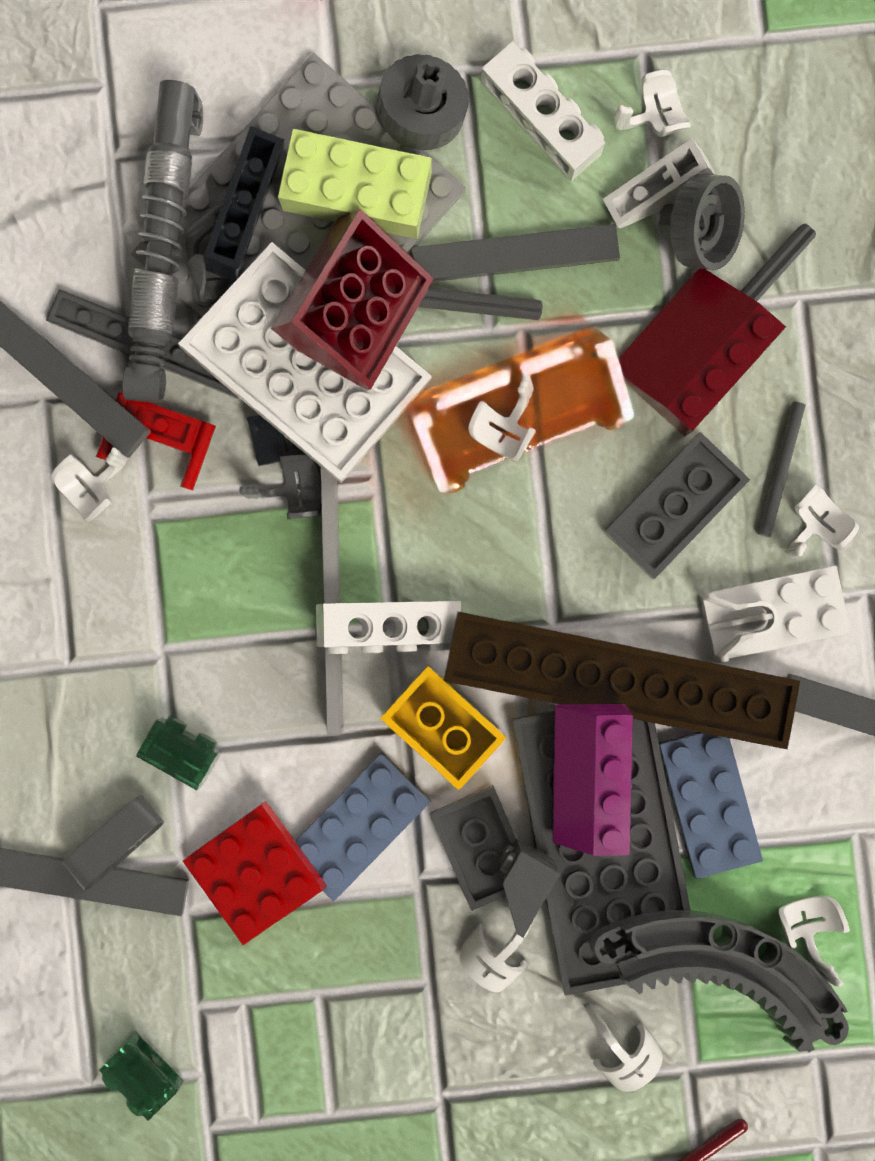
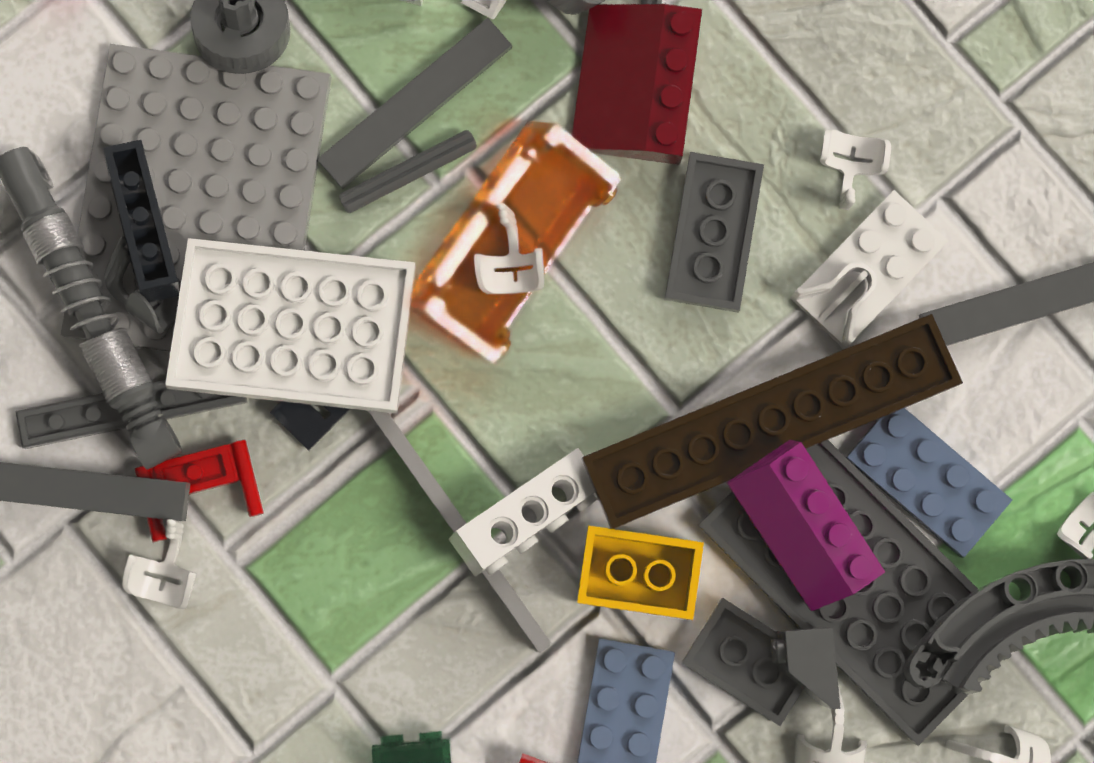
camera: 35 degrees left, 5 degrees down
dark grey helmet [239,455,322,519] -> none
dark red slope [271,209,434,390] -> none
yellowish green brick [278,129,432,239] -> none
dark grey bar [758,402,806,537] -> none

